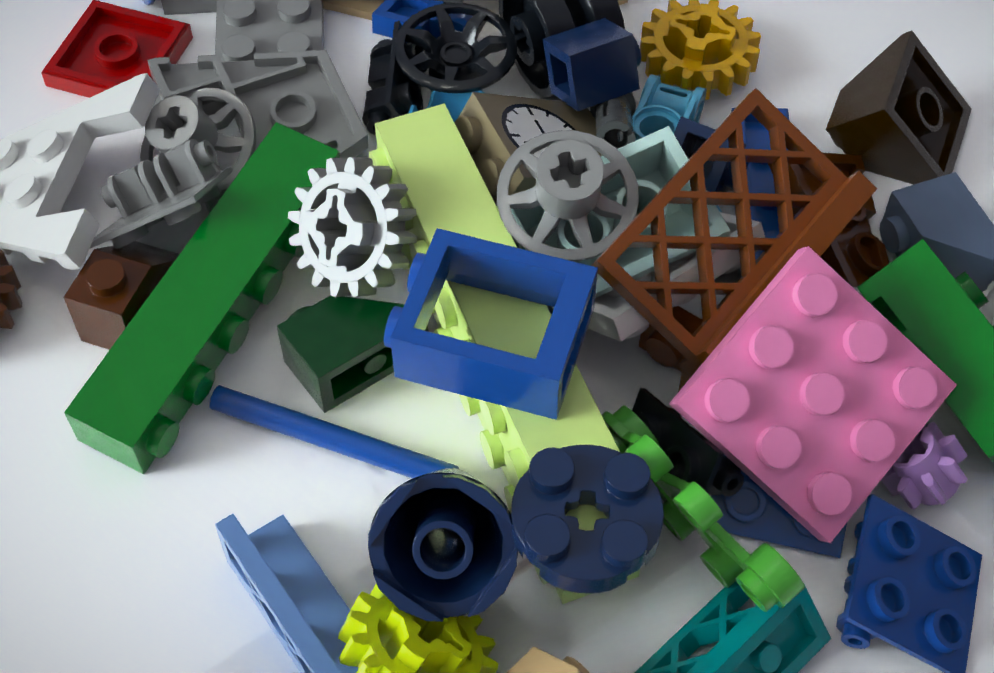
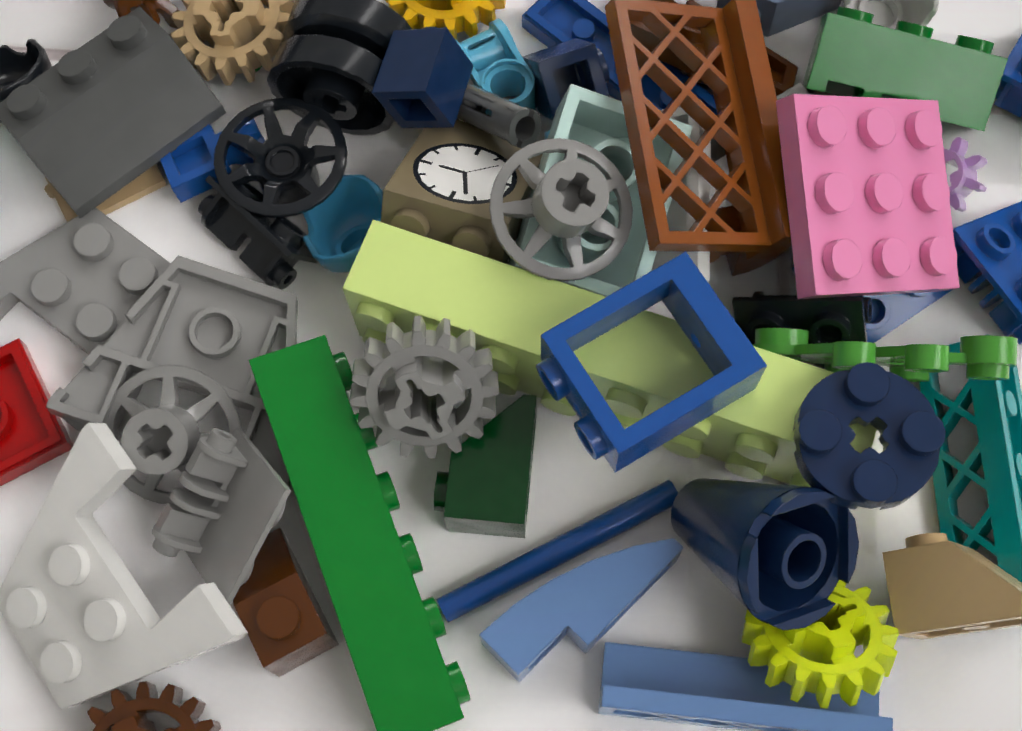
camera: 45 degrees left, 15 degrees up
none -> medium blue slope [479,538,684,683]

